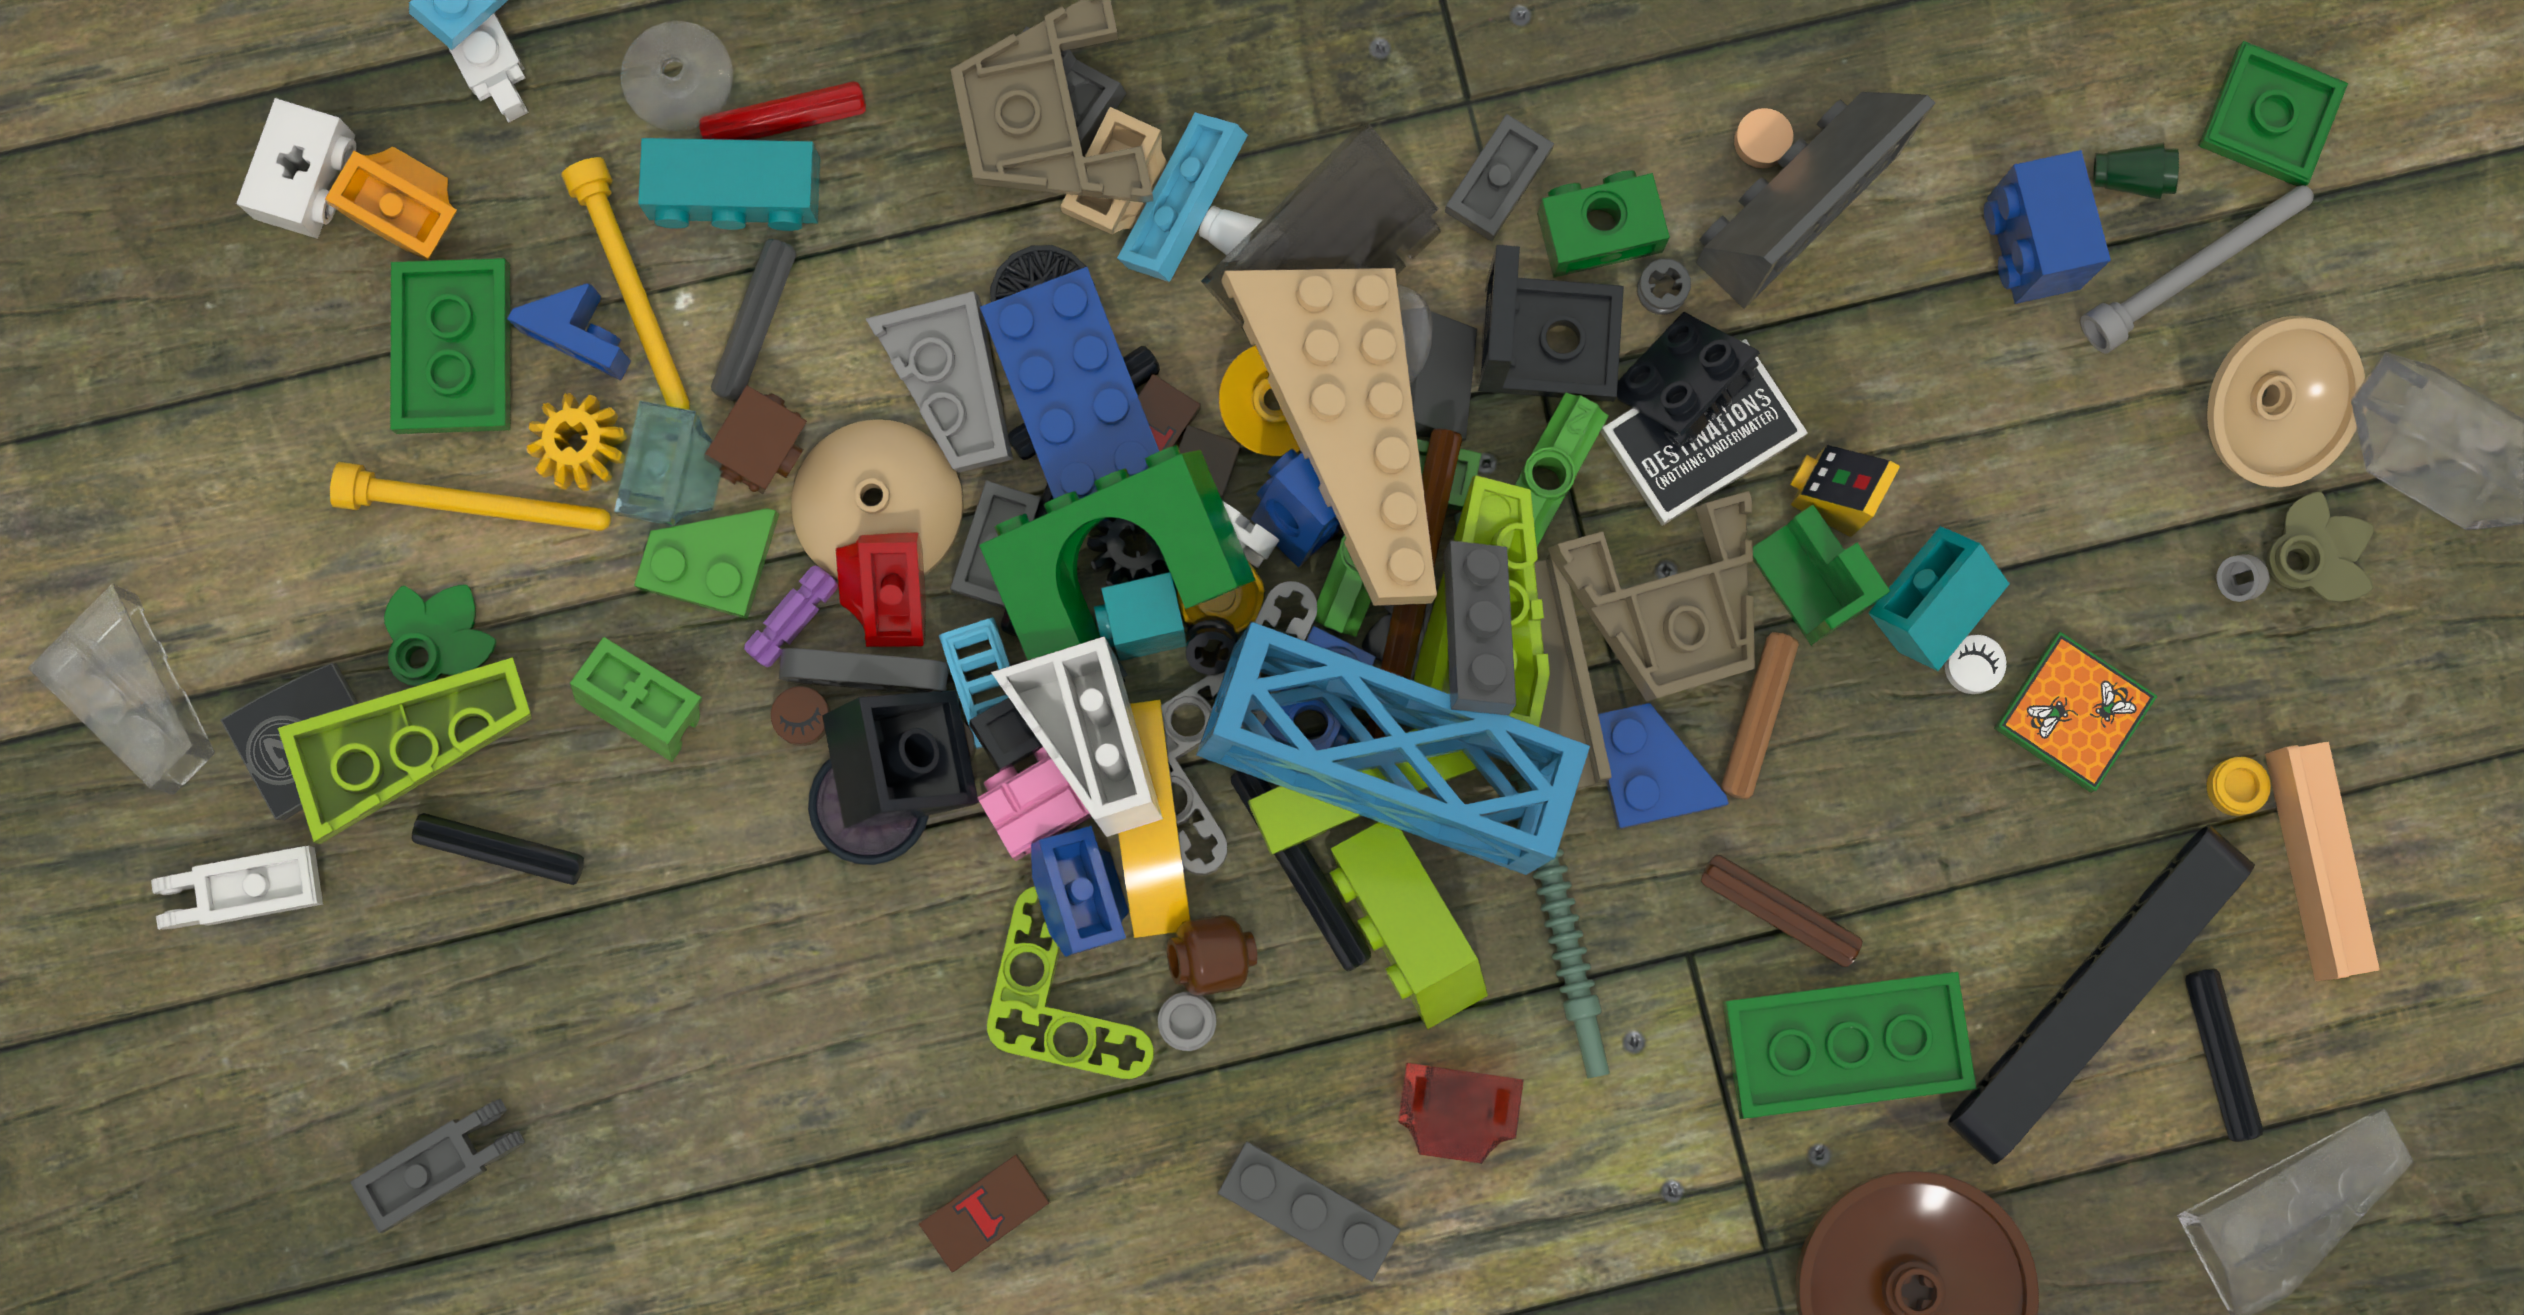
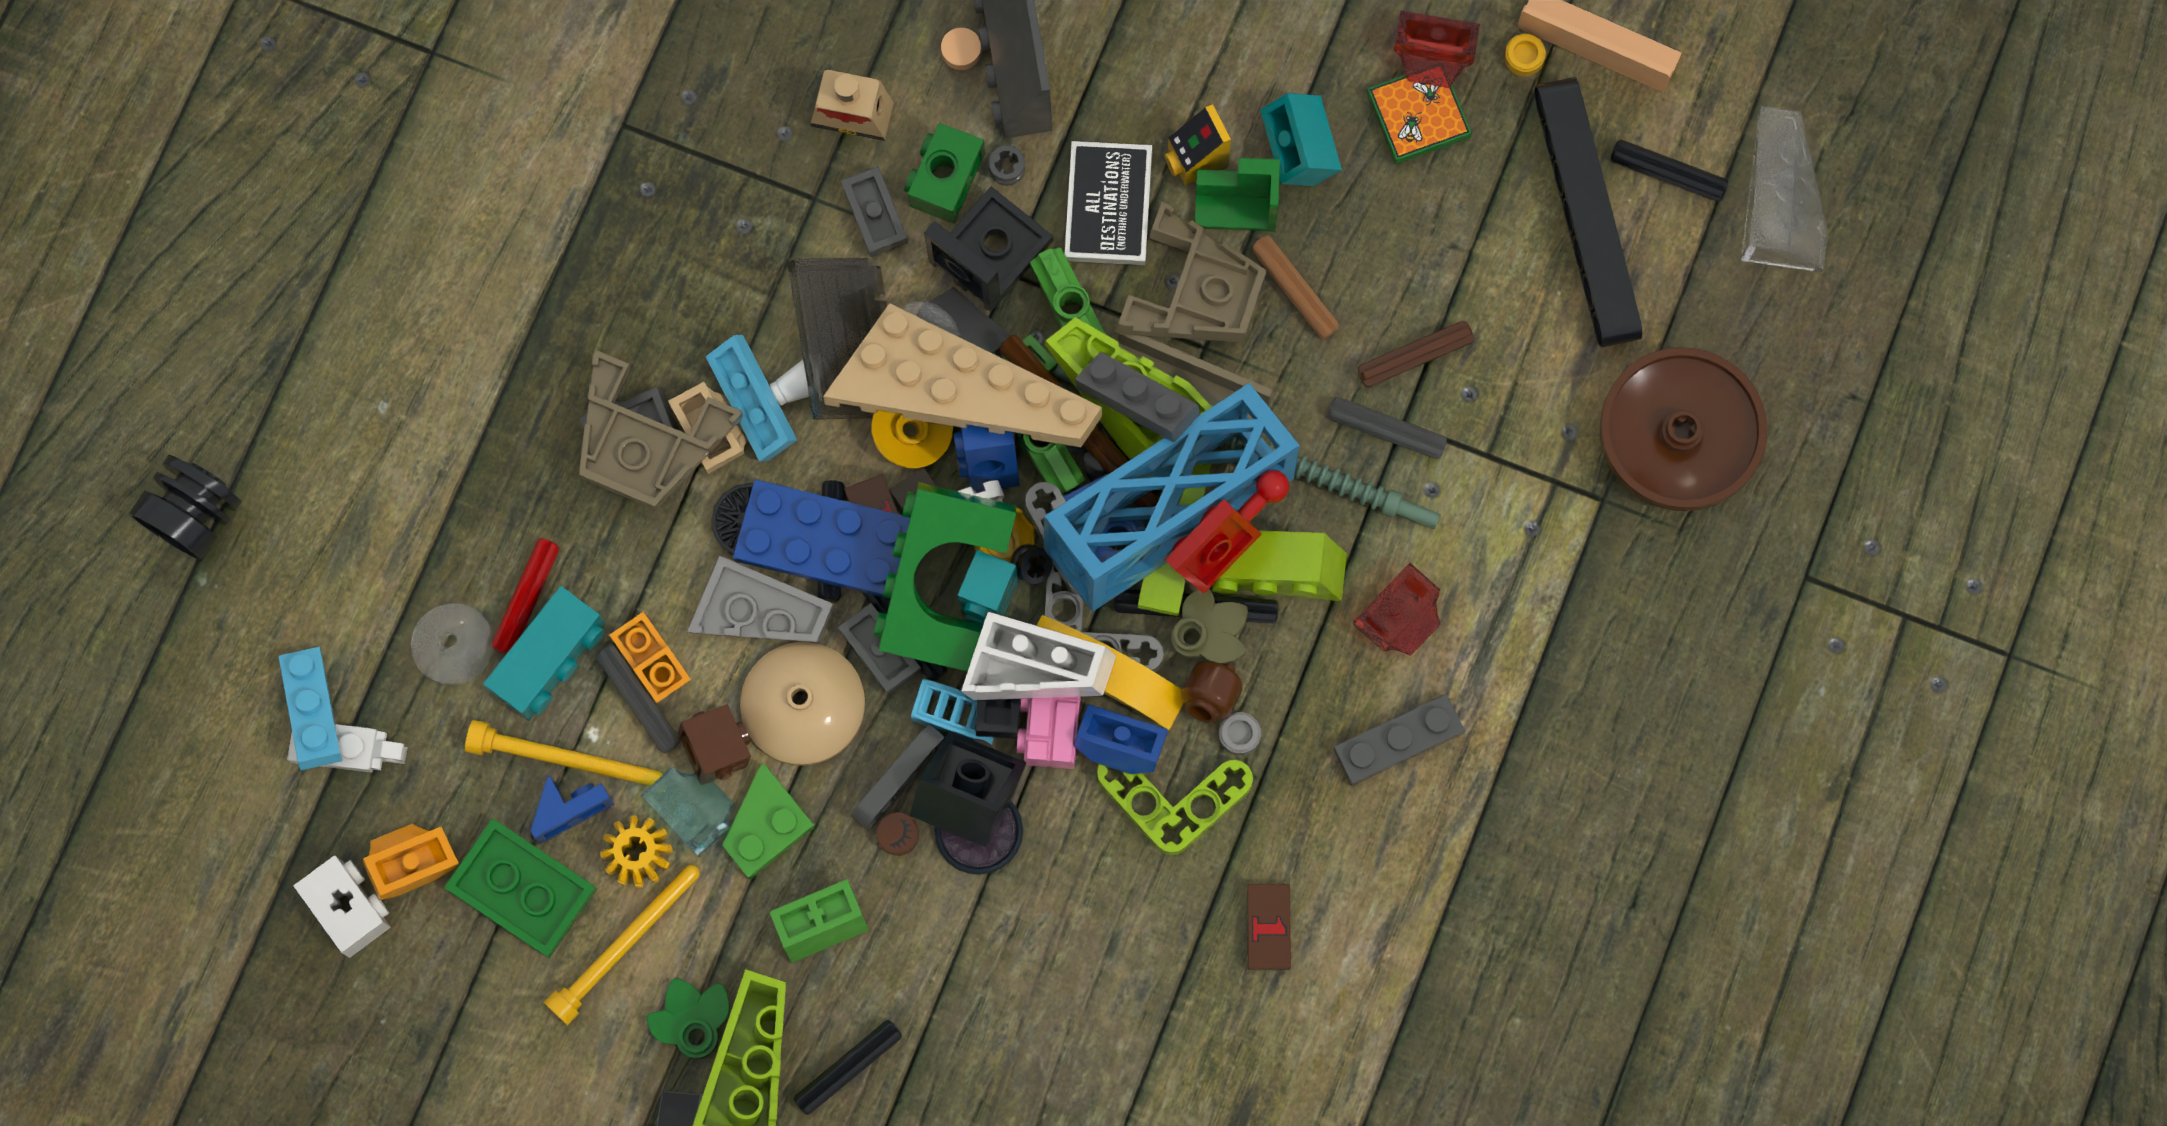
camera: 50 degrees left, 5 degrees down
medium lavender axle [744,565,838,668] -> none
red slope [835,532,926,647] -> none
black gear [1087,518,1170,587] -> none
blue wing [1598,703,1729,830] -> none
black hinge [1616,312,1760,448] -> none
green plate [1723,972,1977,1119] -> none
white tile [1944,635,2006,694] -> none
none -> light orange slope [609,611,691,703]
none -> tan torso [810,70,894,141]
none -> red plate [1165,469,1289,594]
none -> olive plate [1171,589,1248,664]
none -> dark grey axle [1328,397,1447,459]
none -> clear red slope [1394,11,1480,88]

